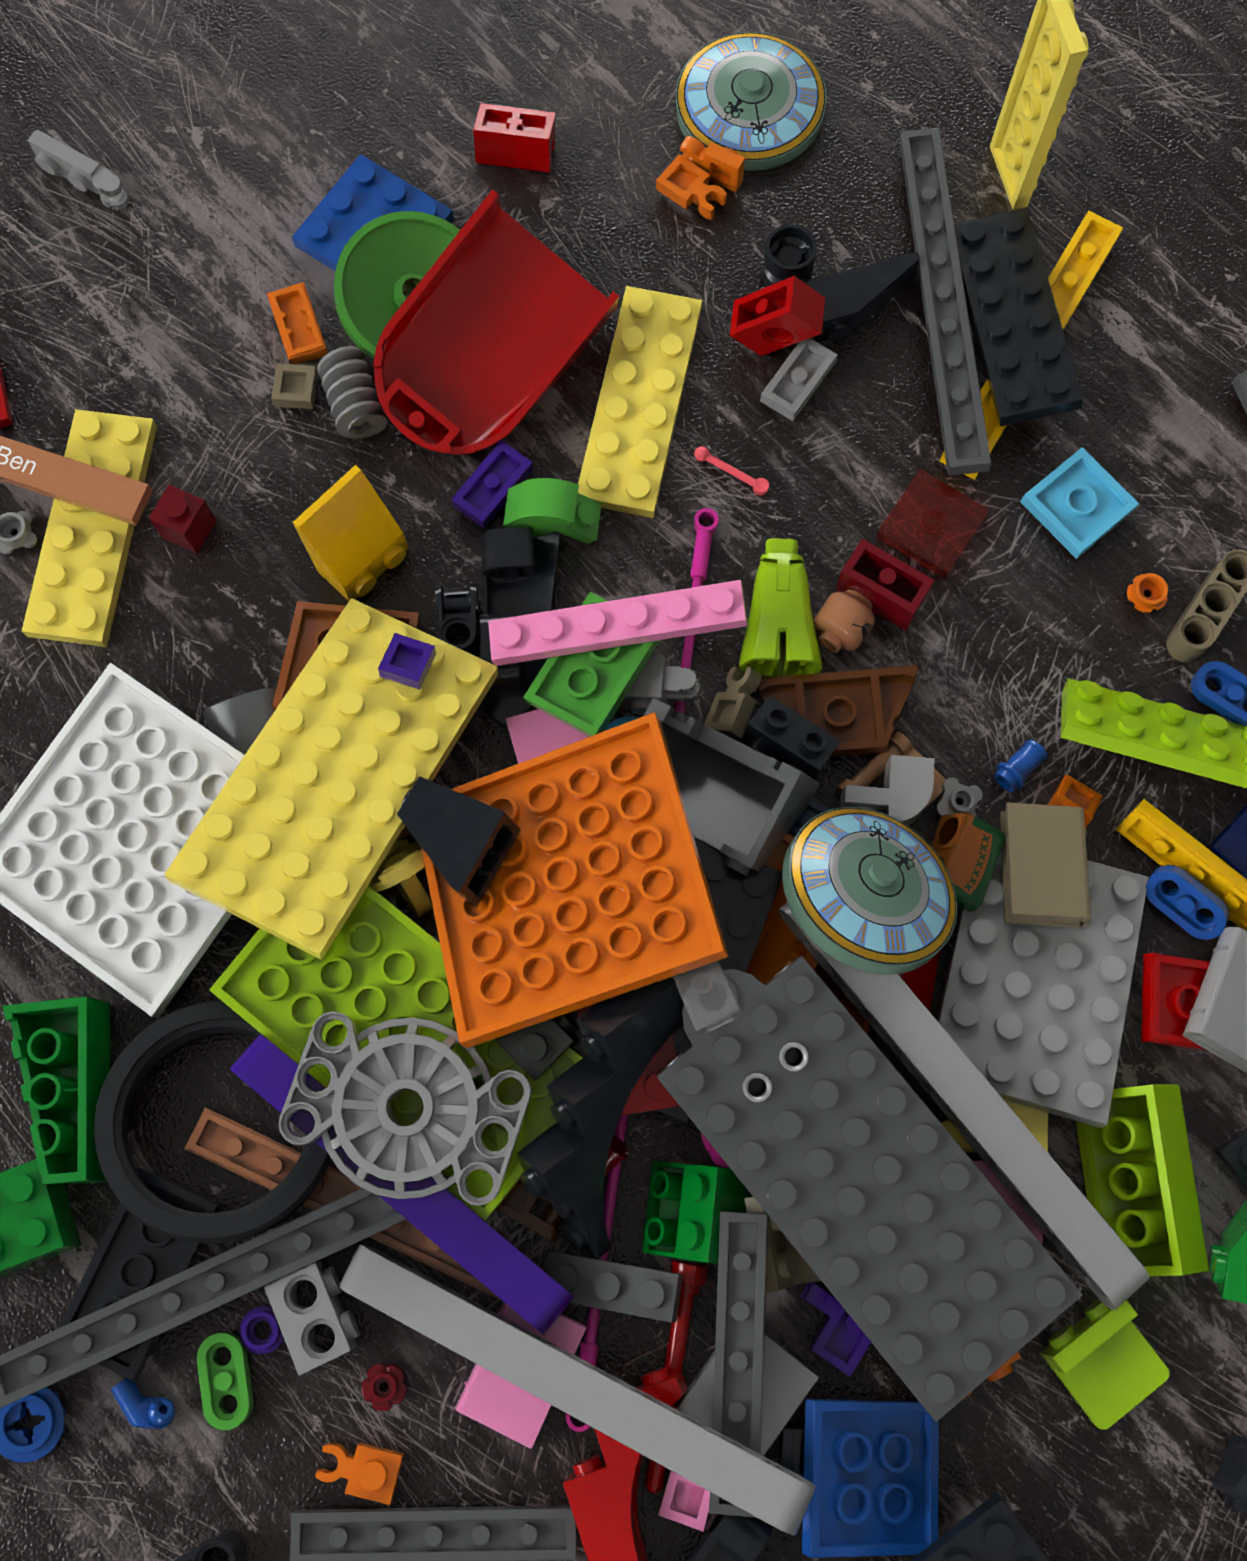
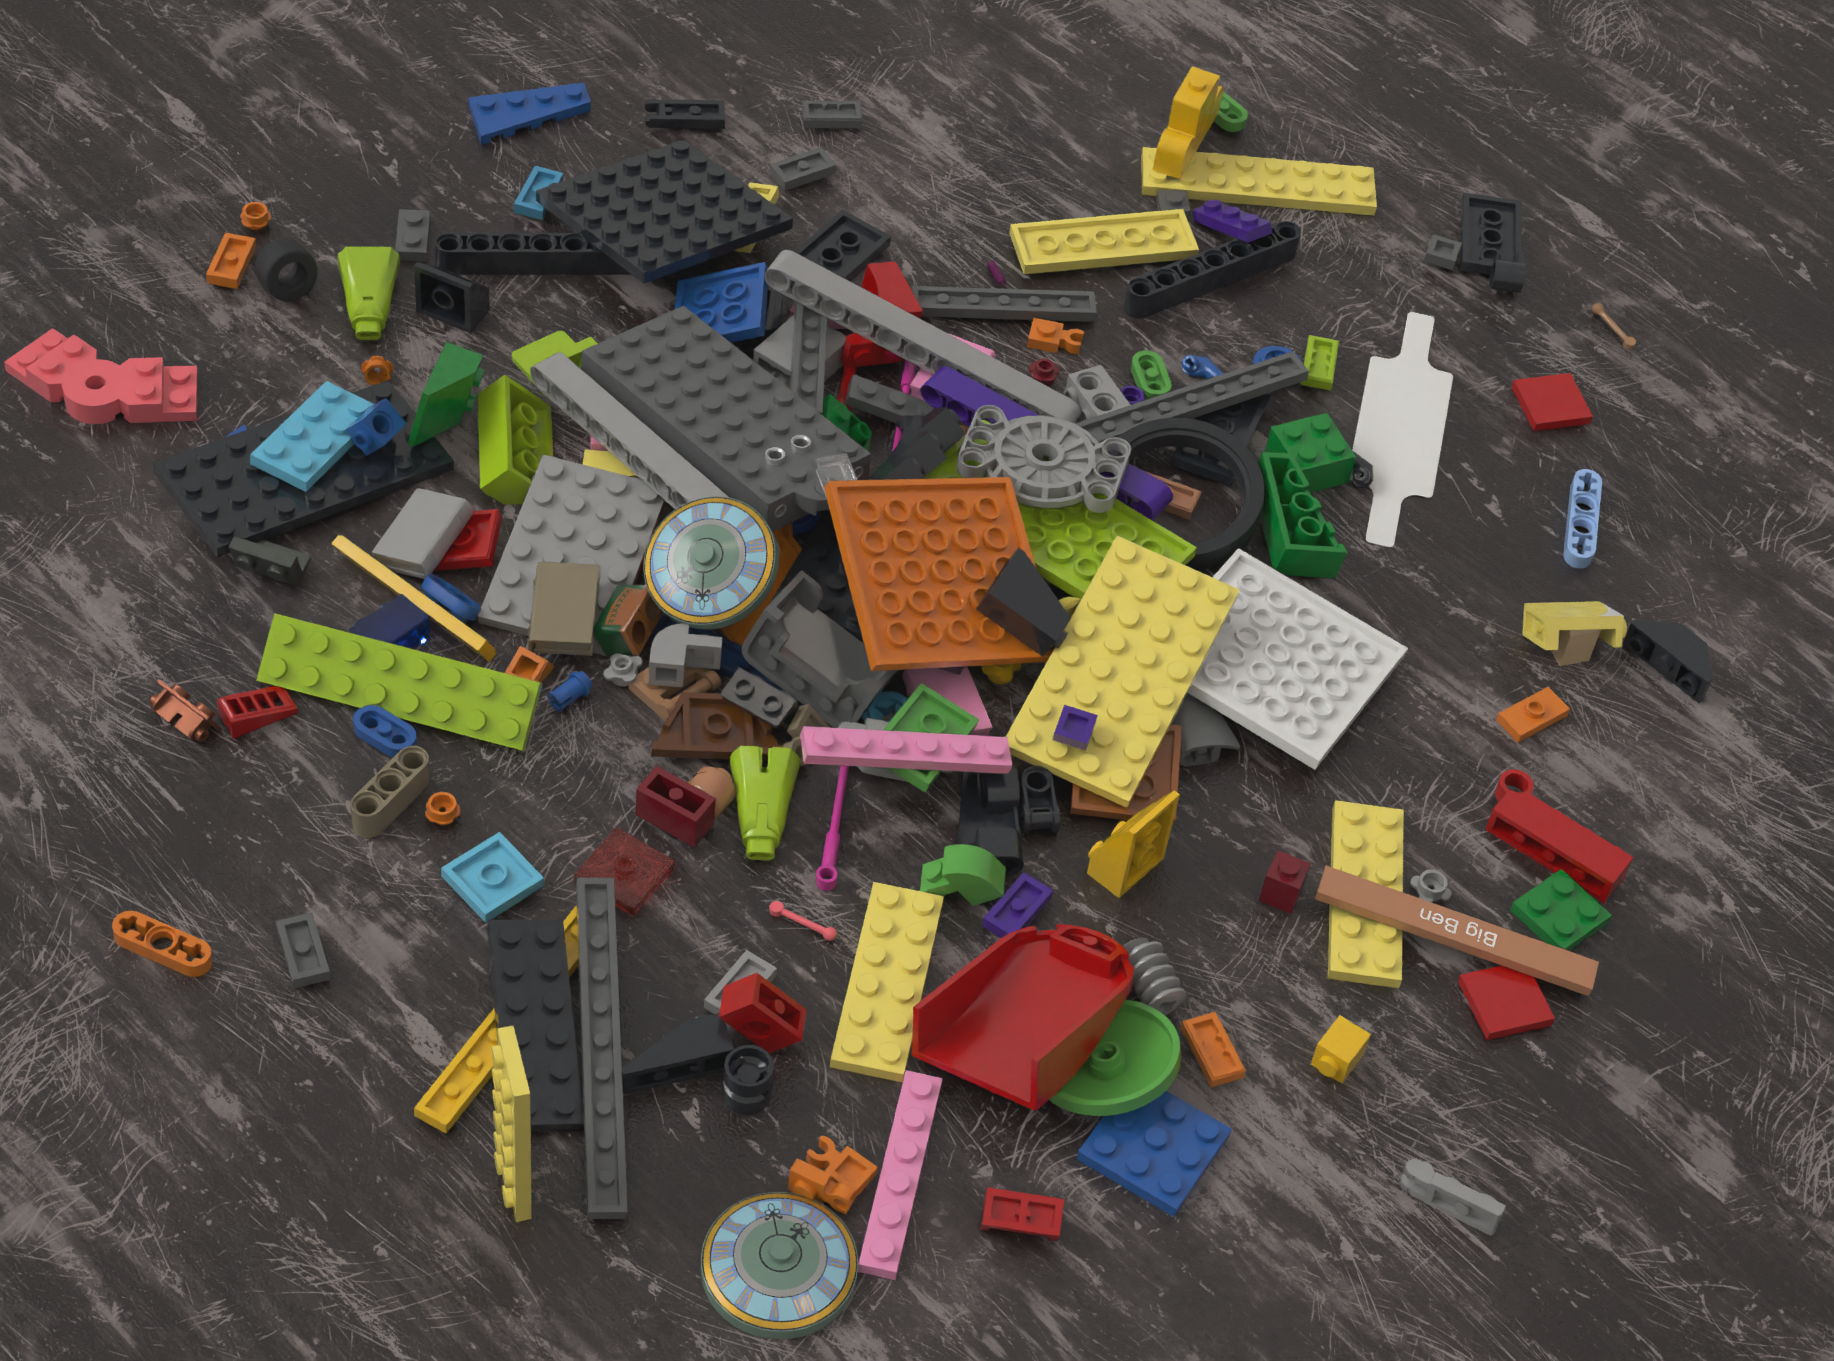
camera: 170 degrees right, 25 degrees down
dark tan plate [271,363,319,409] -> none
none -> bright pink plate [858,1070,943,1280]
none -> yellow brick [1311,1015,1371,1083]

